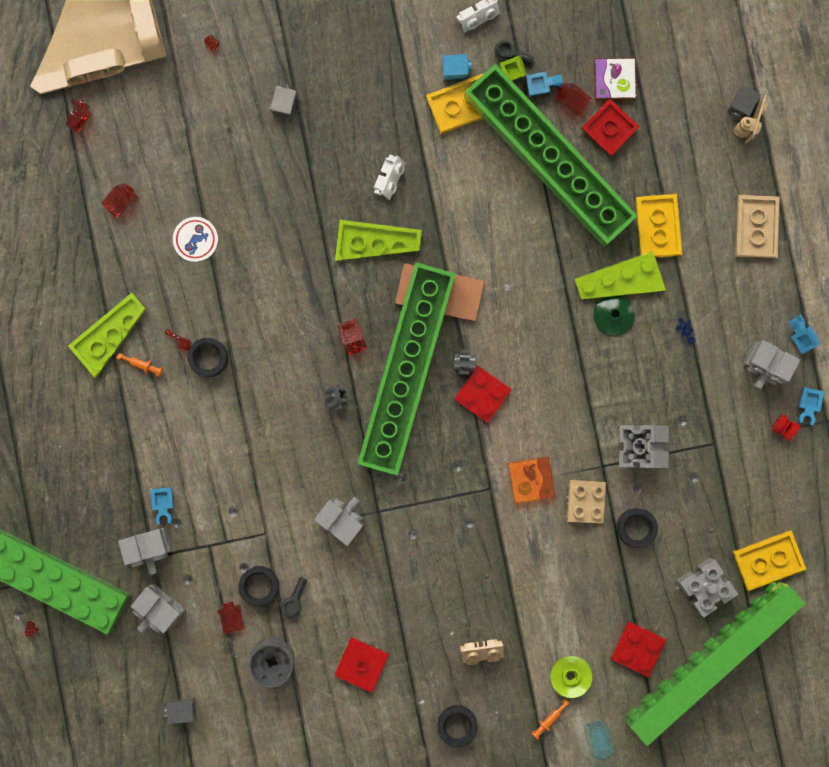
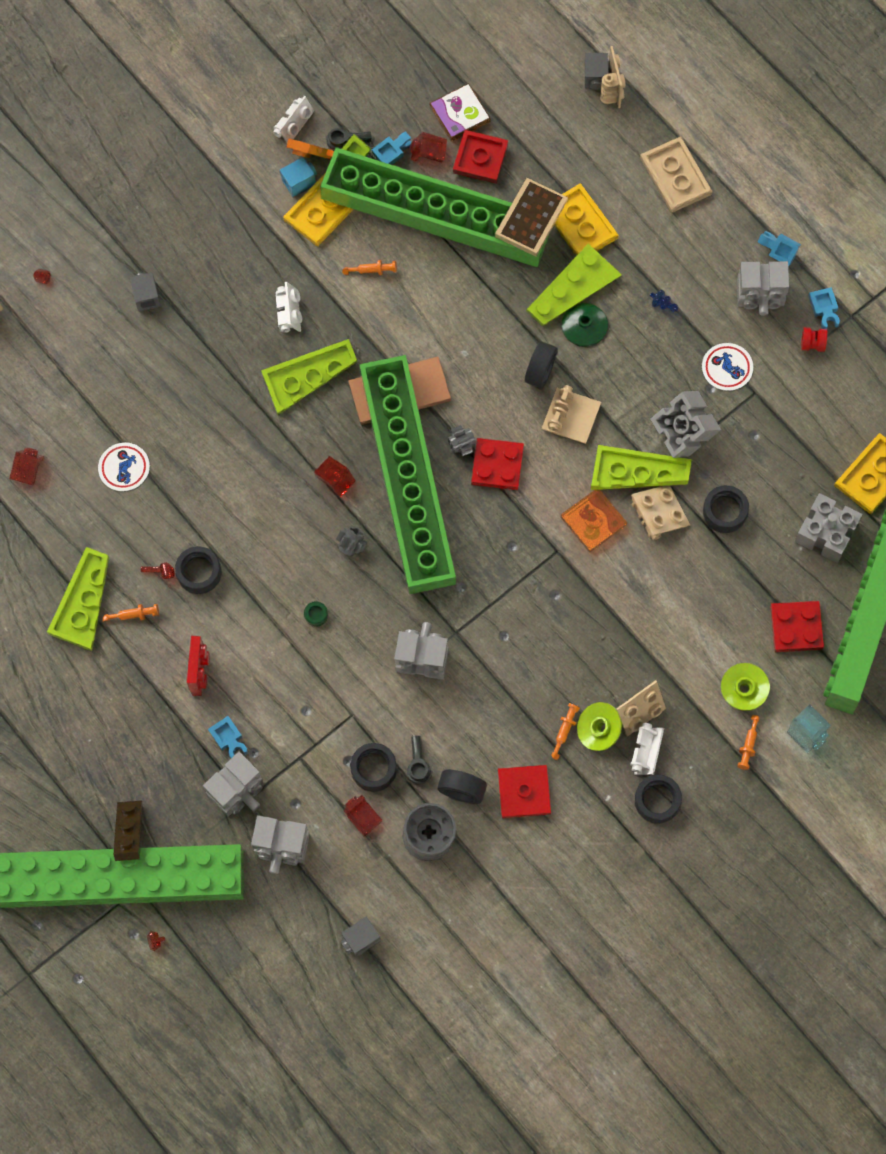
camera: 25 degrees left, 15 degrees down
none -> dark brown plate [113,800,143,861]
none -> red plate [186,636,210,696]
none -> orange wing [287,138,334,159]
none -> dark green tile [304,601,328,627]
none -> orange piece [342,260,397,275]
none -> black tyre [437,769,487,804]
none -> tile [495,178,568,257]
none -> black tyre [524,341,558,389]
none -> tan hinge [542,385,601,444]
none -> orange piece [551,703,580,760]
none -> lime dish [577,702,622,751]
none -> lime wing [591,445,692,490]
none -> white hinge [630,723,664,775]
none -> white sticker [702,343,753,391]

